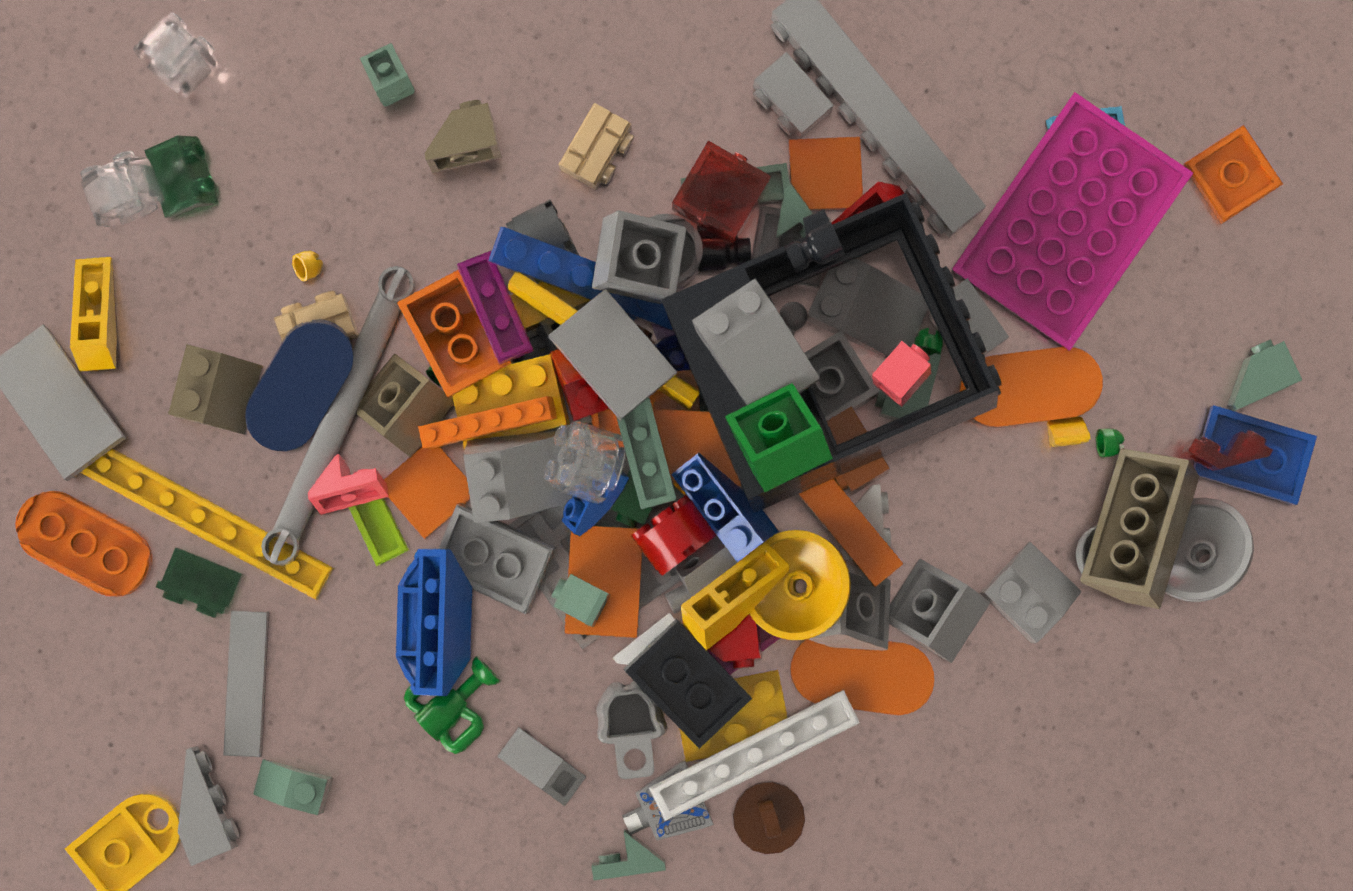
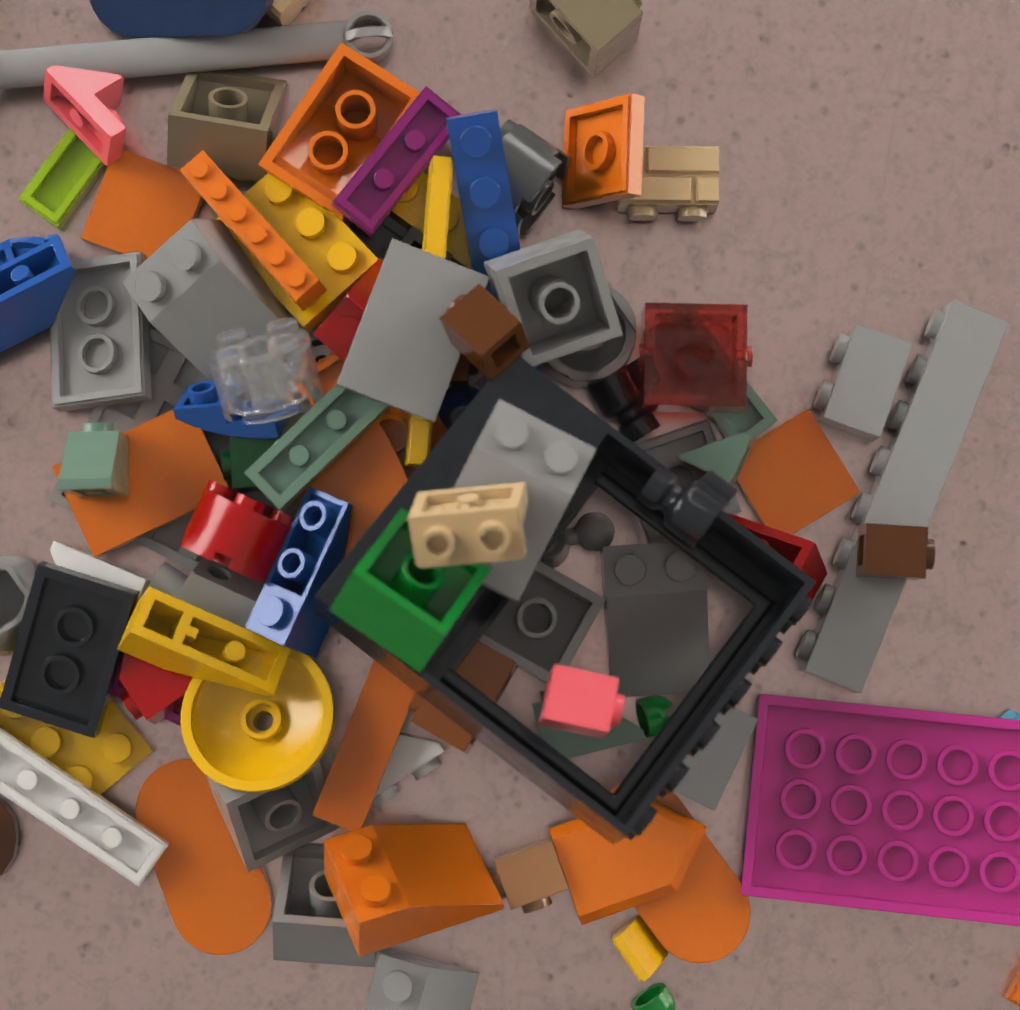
camera: 60 degrees right, 0 degrees up
none -> orange slope [324,824,504,957]
none -> tan bracket [408,482,529,568]
none -> reddish brown brick [440,284,530,381]
none -> medium nougat brick [489,837,569,914]
none -> orange tile [548,801,707,925]
none -> orange tile [562,93,645,209]
none -> reddish brown brick [856,523,935,580]

